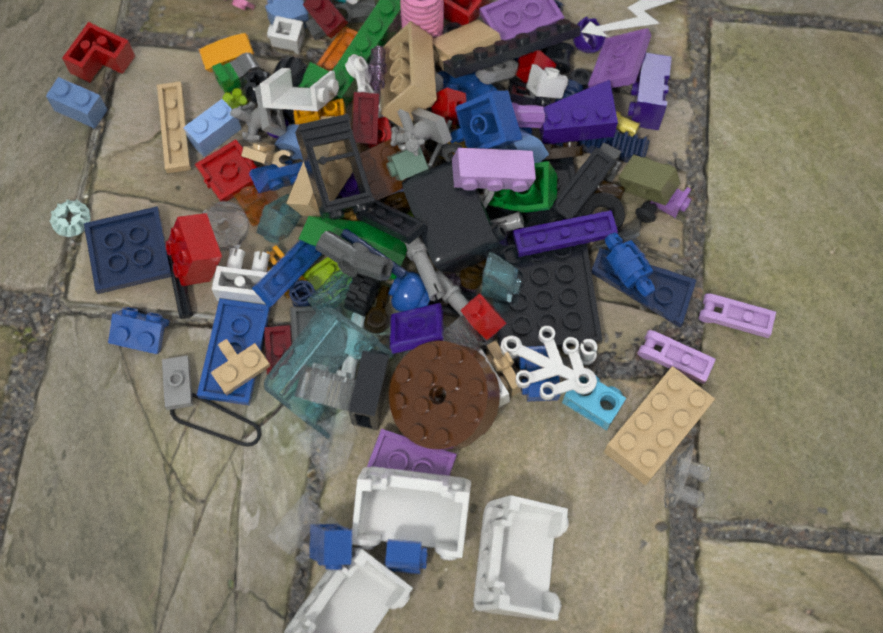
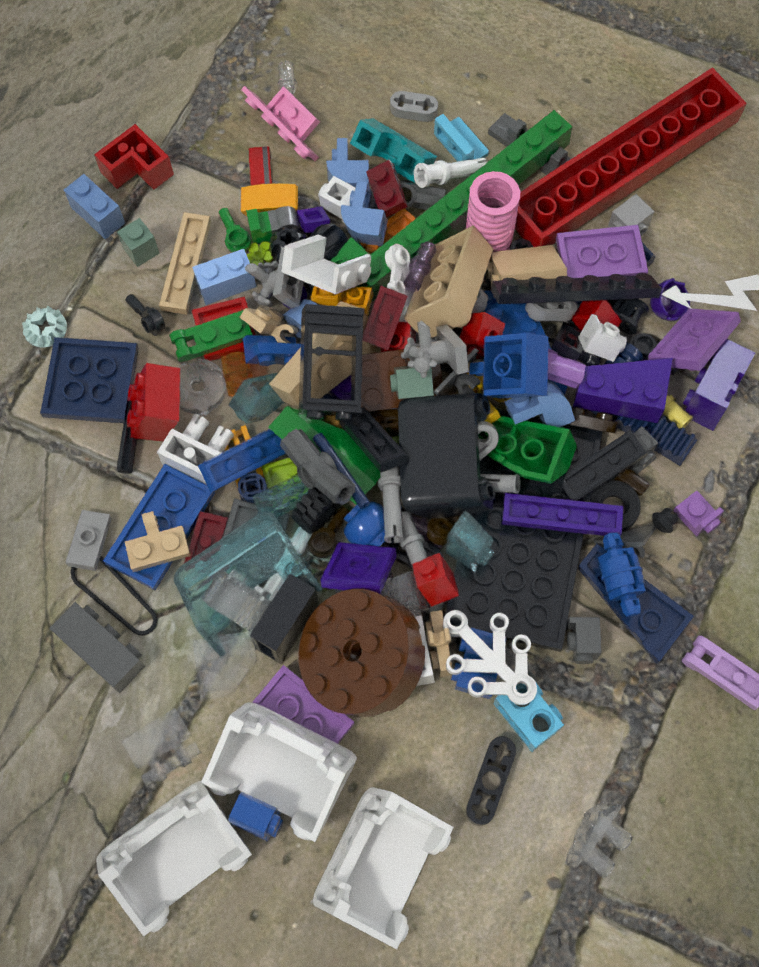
camera: 20 degrees right, 0 degrees up
blue bracket [108,307,170,354] -> none
blue brick [309,524,352,570] -> none
lavender brick [452,148,536,192] -> none
white pin [578,339,597,365] -> none
tan brick [604,366,715,486] -> none
olive brick [618,155,680,206] -> none
lavender plate [637,330,716,384] -> none
none -> dark grey brick [49,602,145,693]
none -> sand green brick [117,218,160,267]
none -> black plate [125,294,165,336]
none -> green plate [169,310,252,362]
none -> green plate [218,208,252,253]
none -> red sticker [249,146,272,186]
none -> dark purple plate [297,206,330,233]
none -> medium blue brick [341,181,388,246]
none -> black beam [466,736,516,826]
none -> dark grey brick [566,617,602,664]

